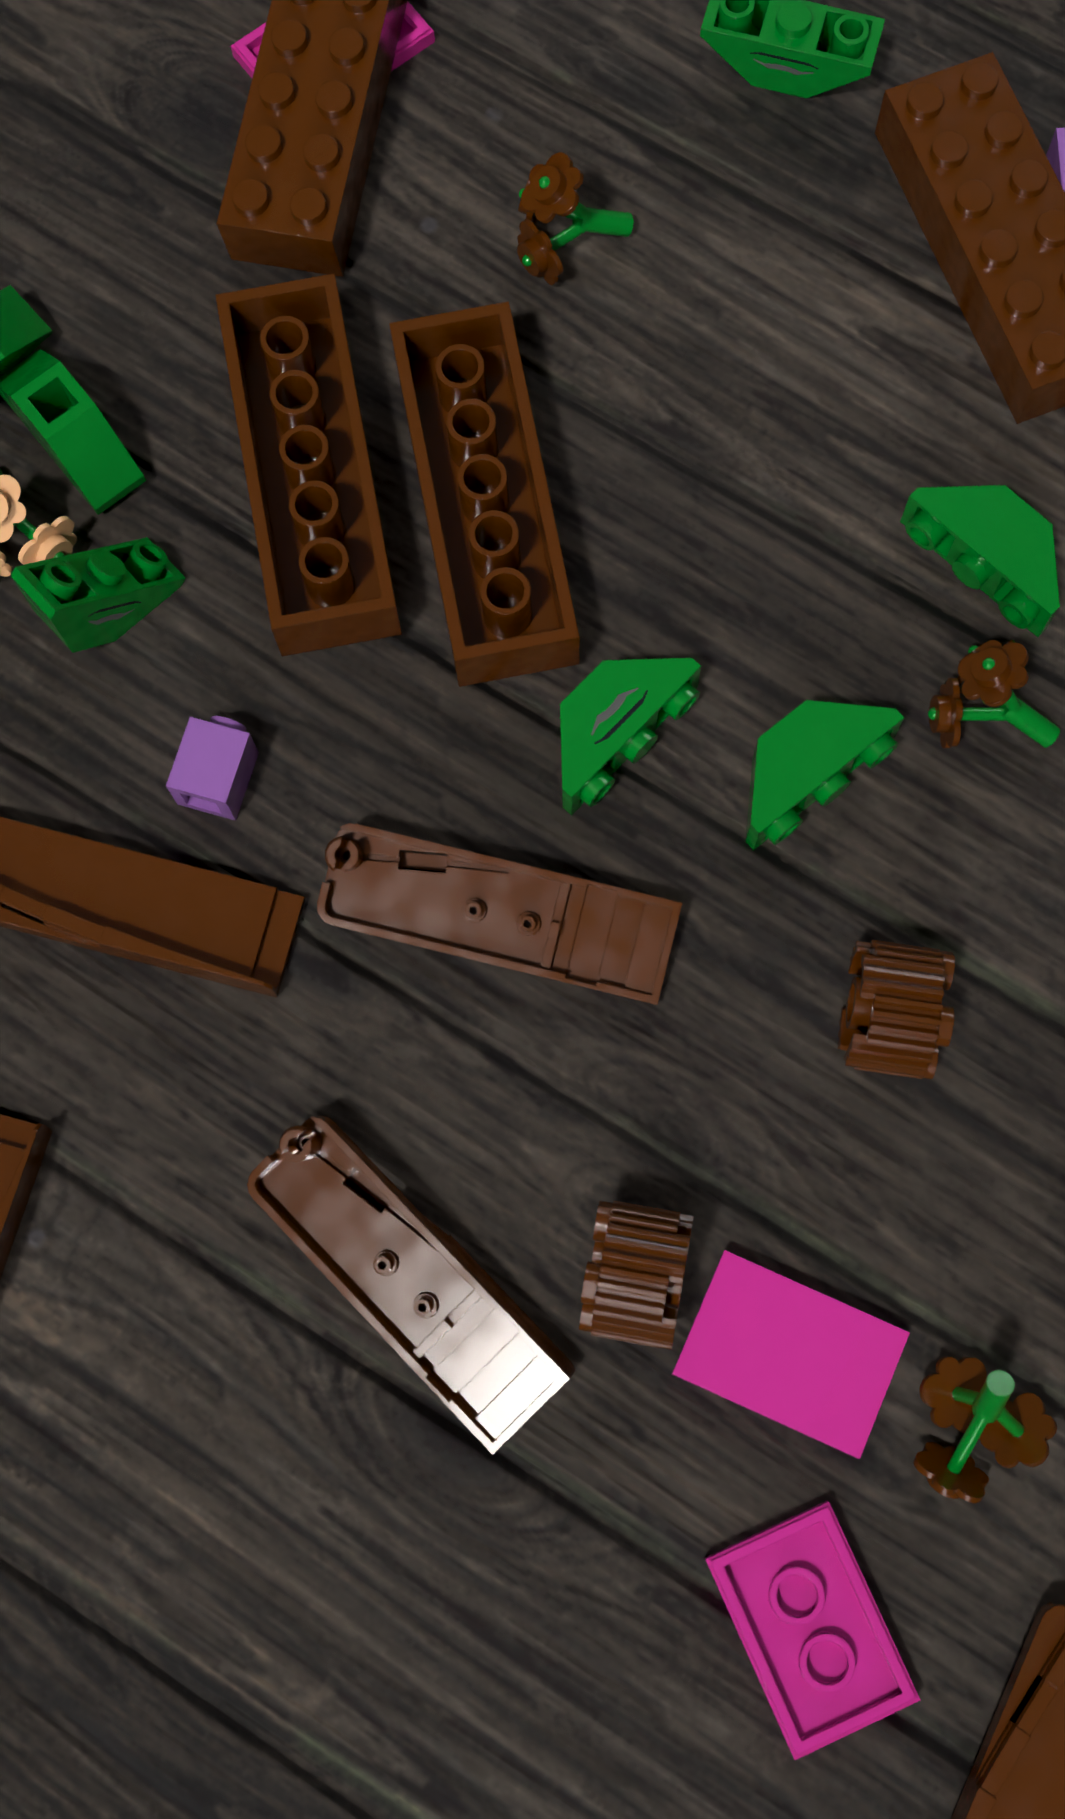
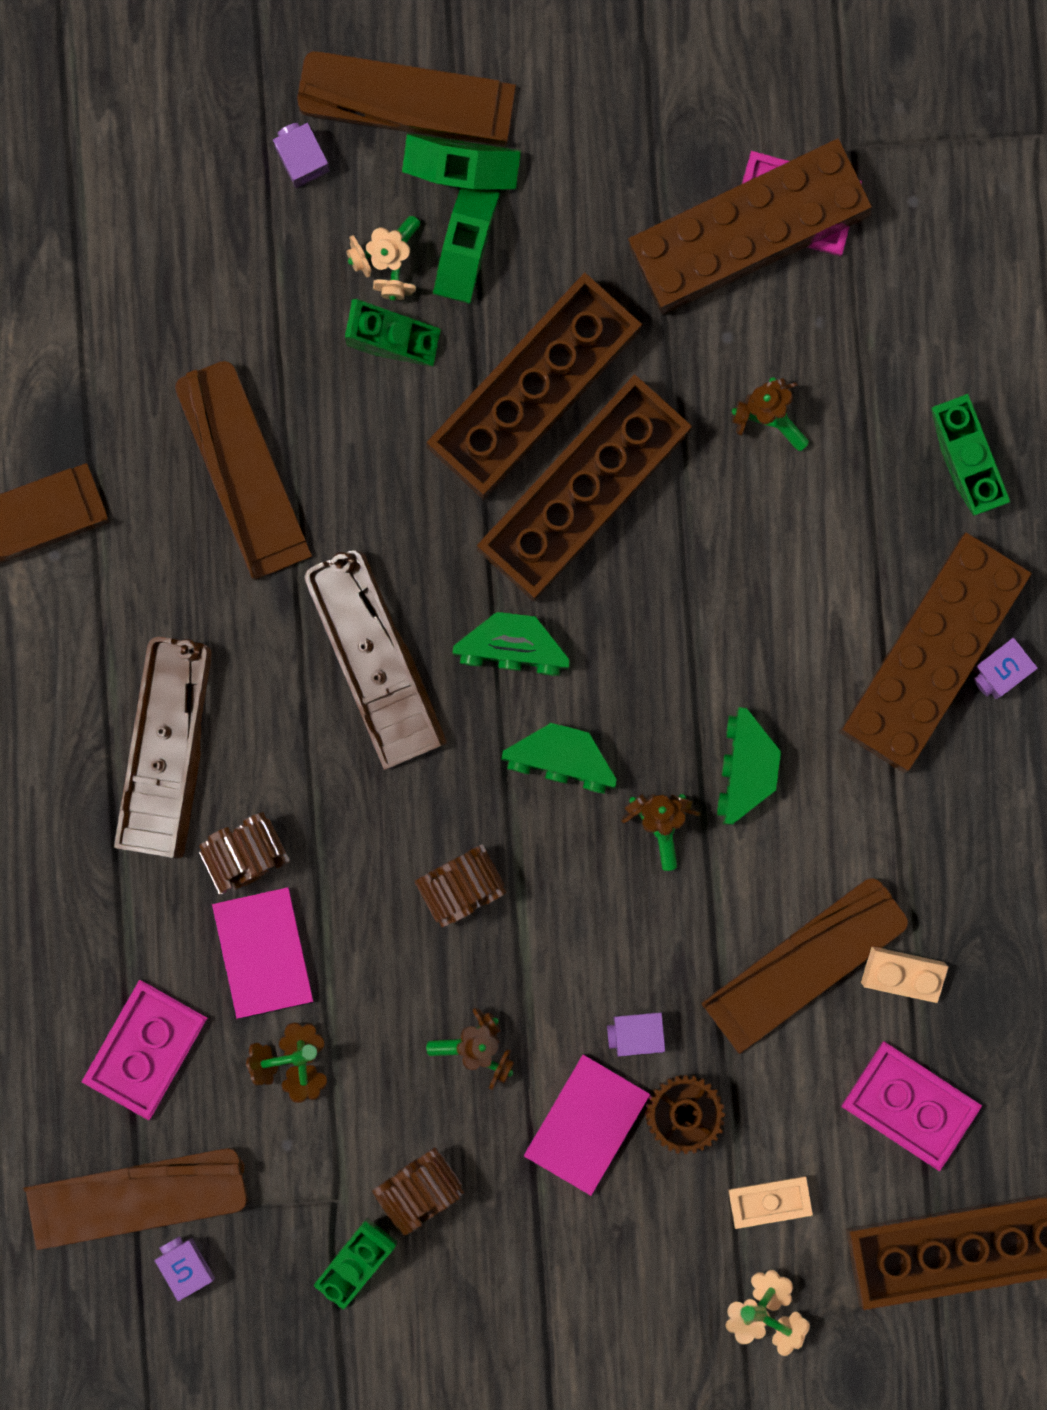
camera: 45 degrees right, 10 degrees up
medium lavender brick [166,716,259,821] -> none

